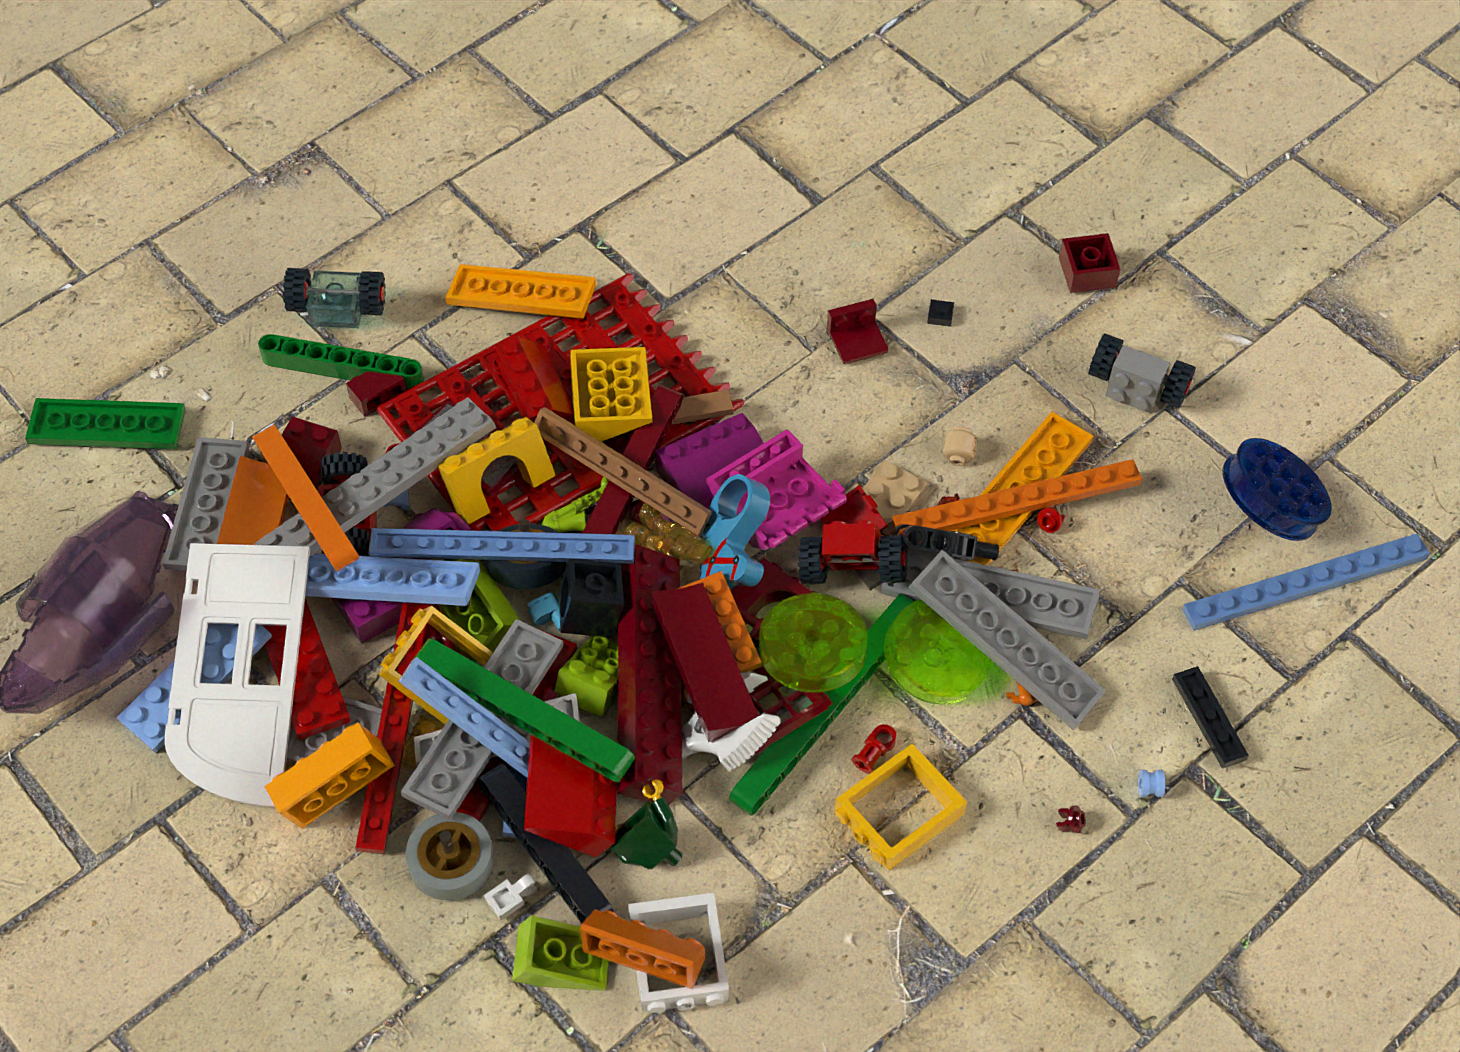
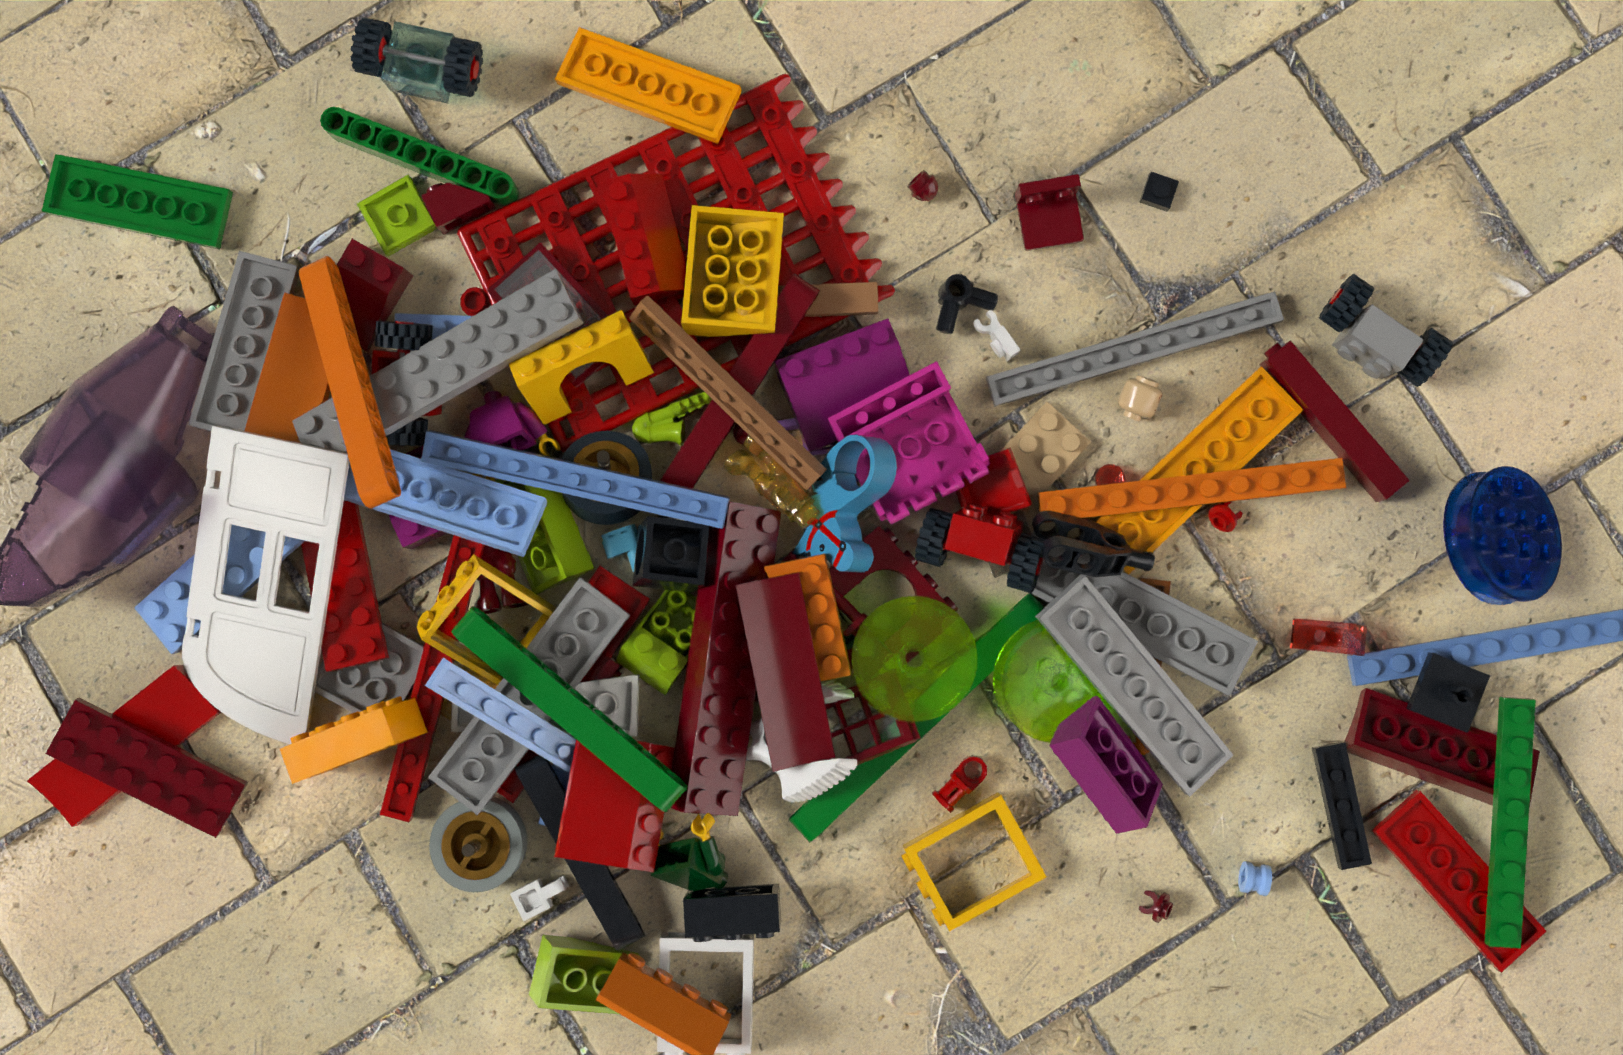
camera: 15 degrees right, 30 degrees up
dark red brick [1059,233,1120,293] -> none
none -> red arch [27,665,221,827]
none -> dark red plate [45,697,248,838]
none -> lime tile [357,175,438,257]
none -> black brick [683,884,781,942]
none -> dark red plate [907,170,939,201]
none -> black axle [936,274,998,334]
none -> white plate [973,310,1020,362]
none -> light grey plate [986,291,1284,407]
none -> magenta slope [1049,696,1163,834]
none -> dark red brick [1259,340,1410,502]
none -> clear red slope [1290,618,1367,656]
none -> dark red arch [1344,688,1540,808]
none -> red plate [1371,790,1547,973]
none -> black tile [1406,652,1490,733]
none -> green plate [1485,697,1536,949]

